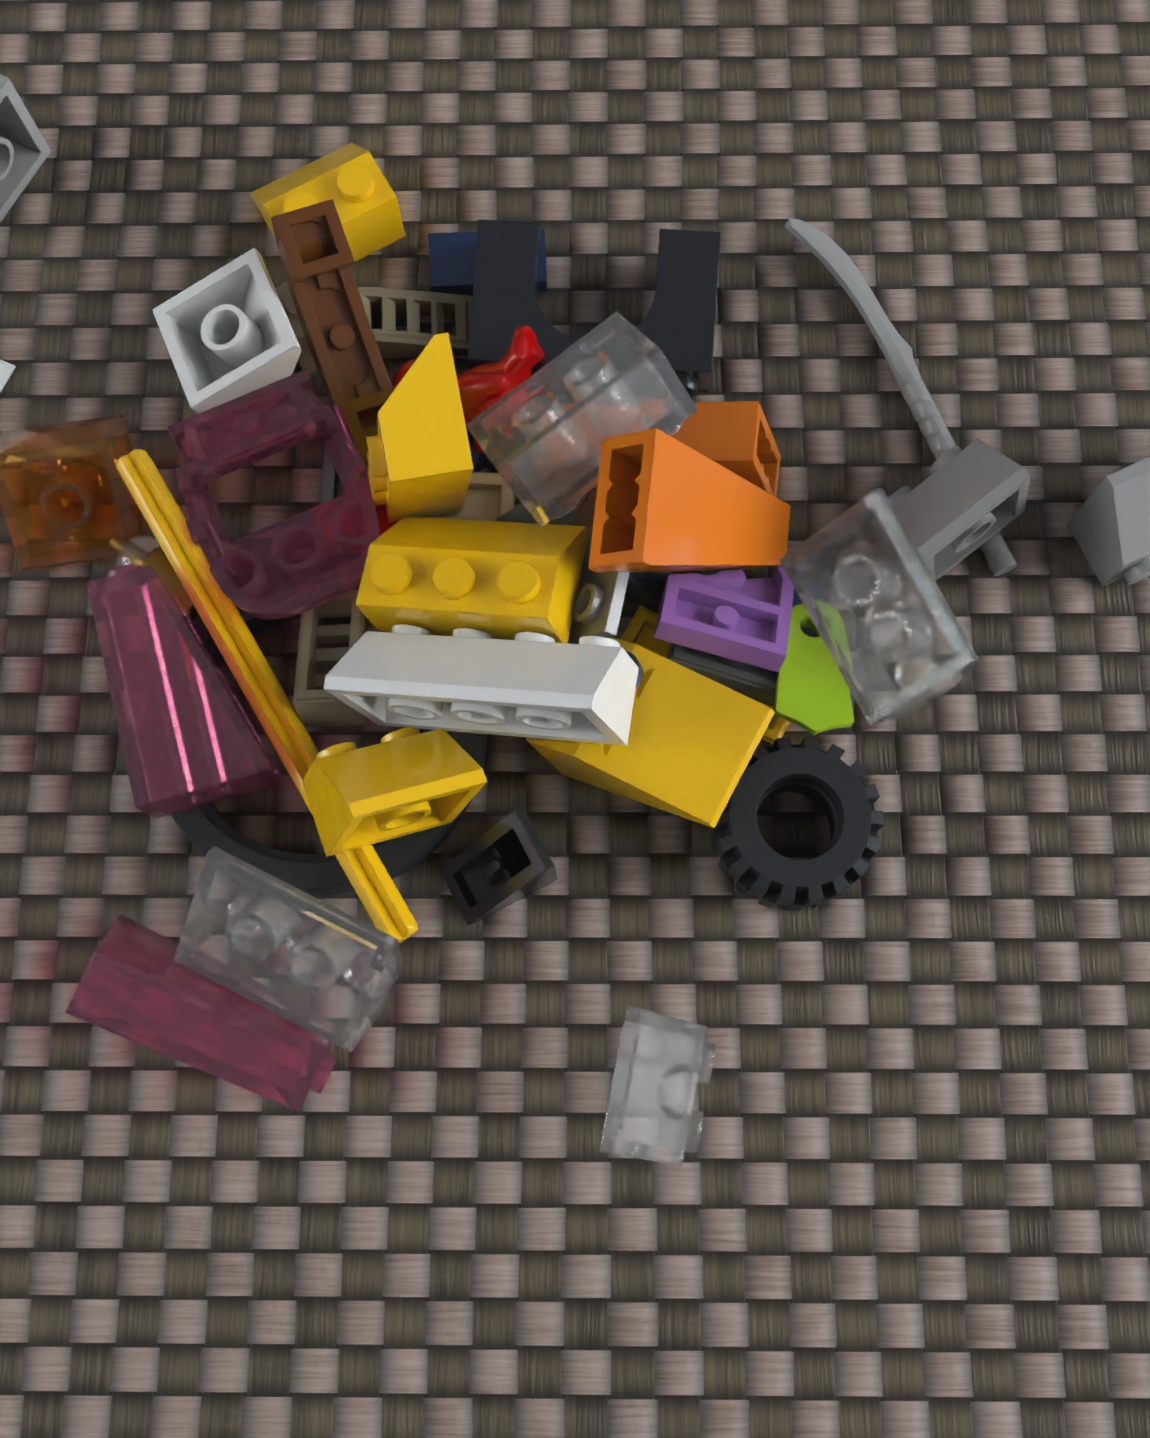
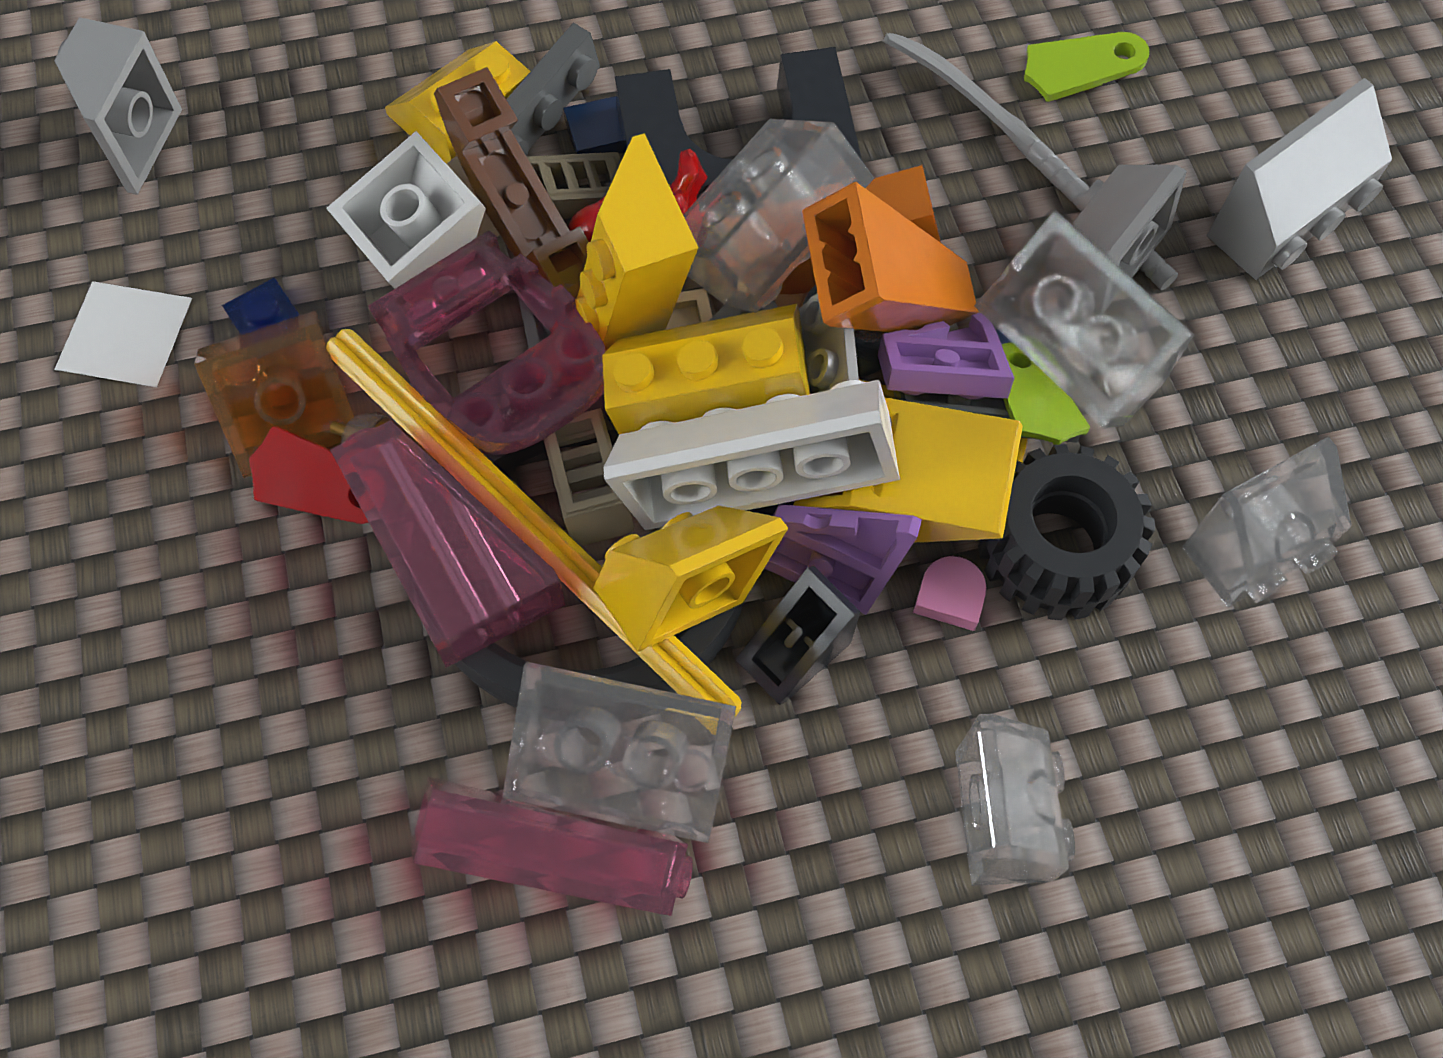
camera: 20 degrees left, 10 degrees down
none -> clear blue plate [222,277,308,359]
none -> red piece [249,426,390,524]
none -> dark grey plate [506,22,600,157]
none -> medium lavender wing [764,504,922,615]
none -> bright pink tile [913,556,986,631]
none -> lime piece [1024,32,1149,102]
none -> clear slope [1182,436,1352,607]

